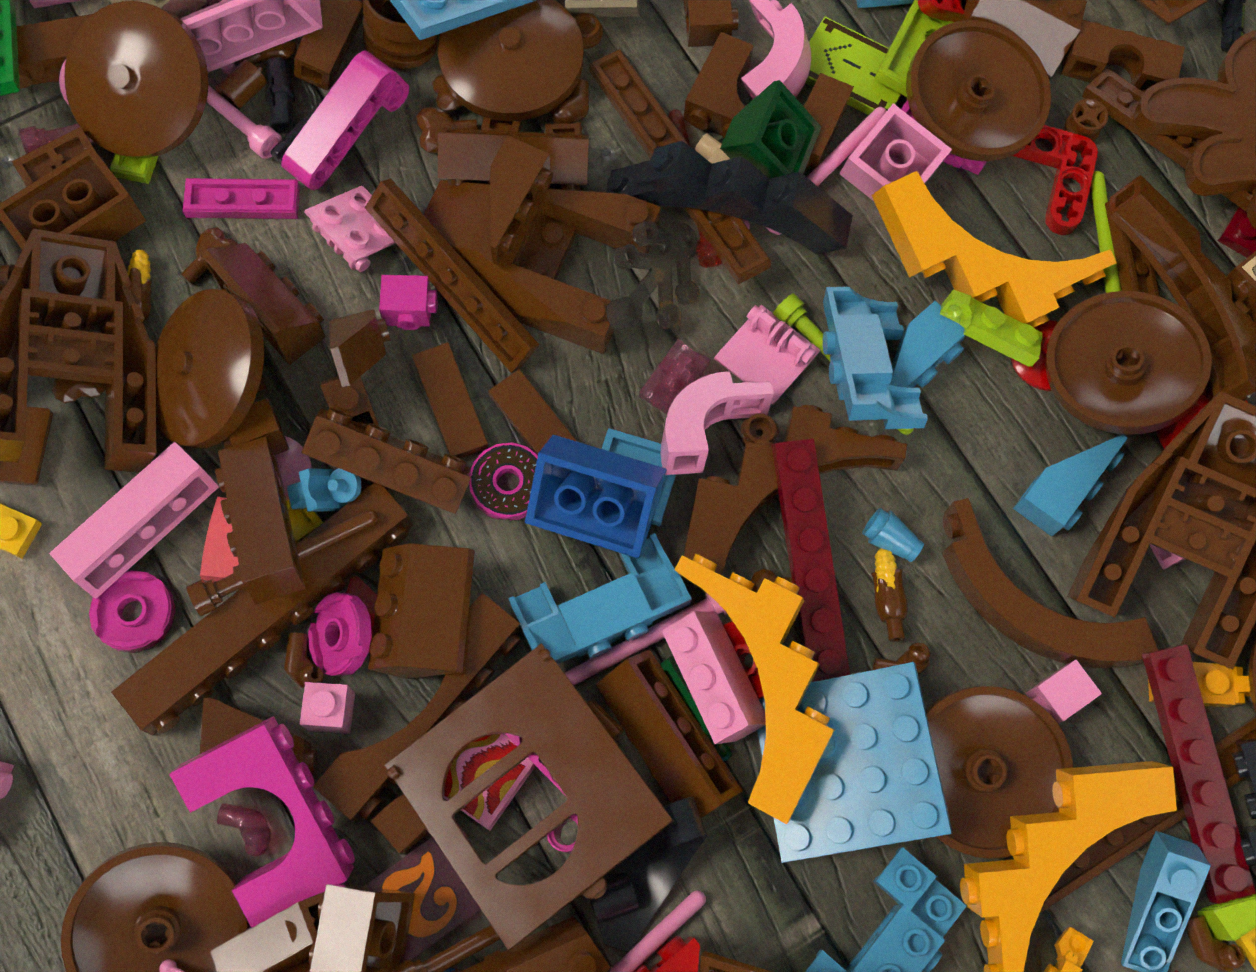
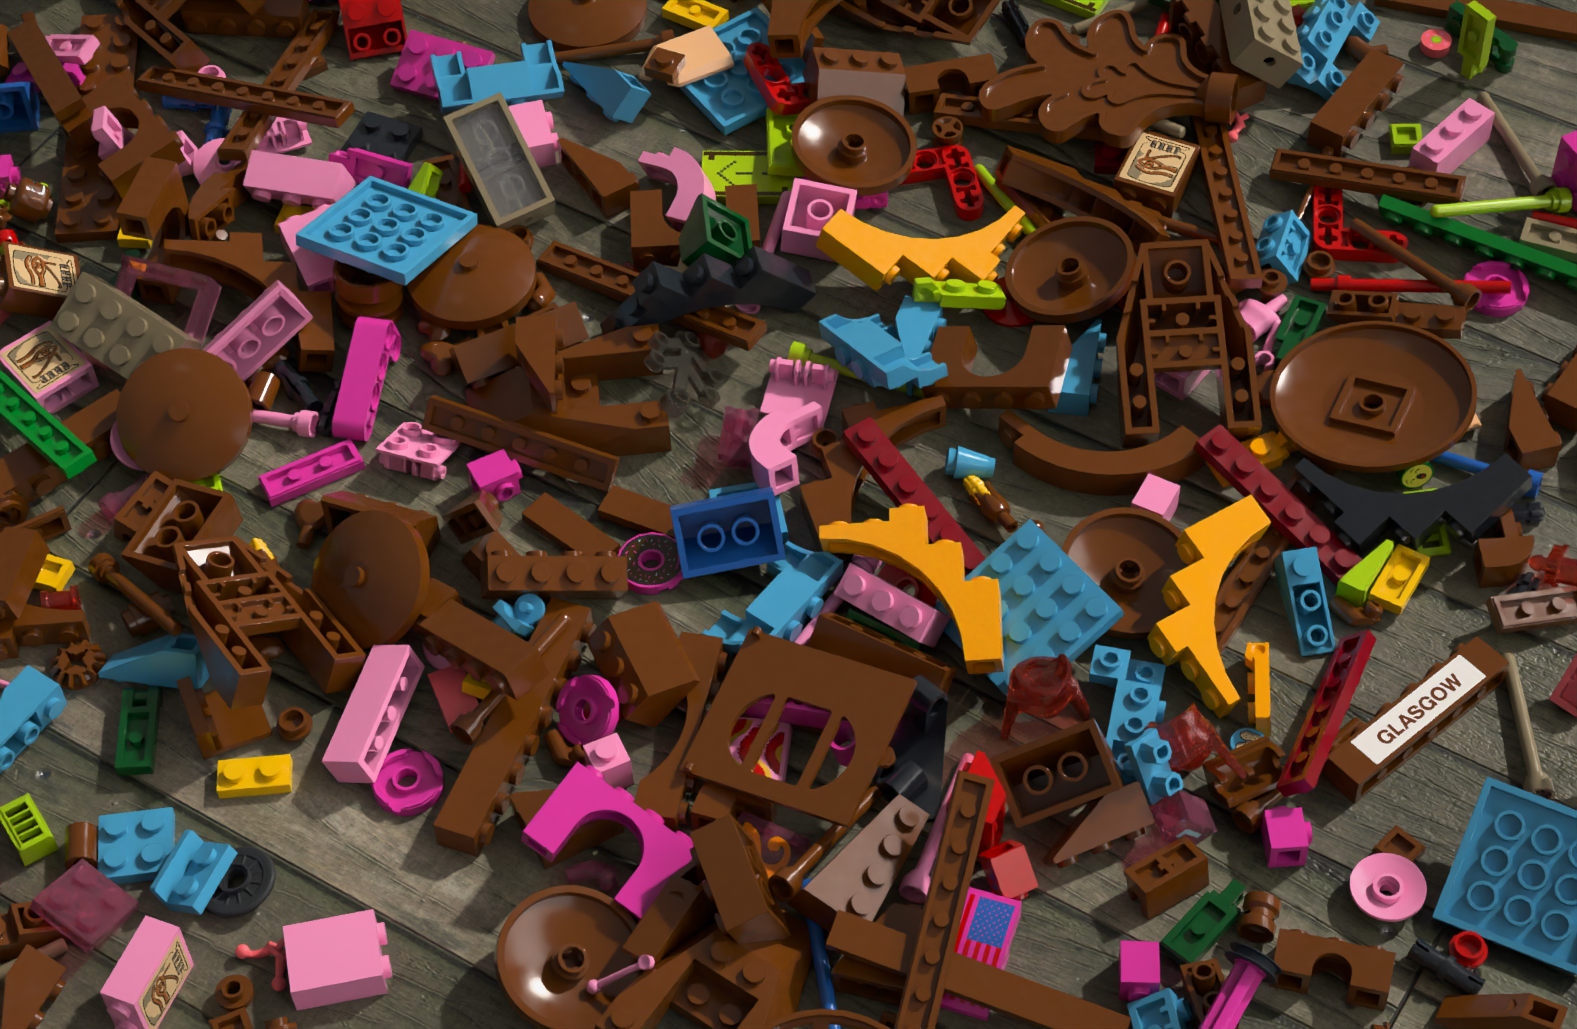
camera: 20 degrees left, 20 degrees down
none -> reddish brown plate [276,707,313,742]
none -> reddish brown arch [921,325,1072,410]
none -> clear red helmet [1001,654,1090,740]

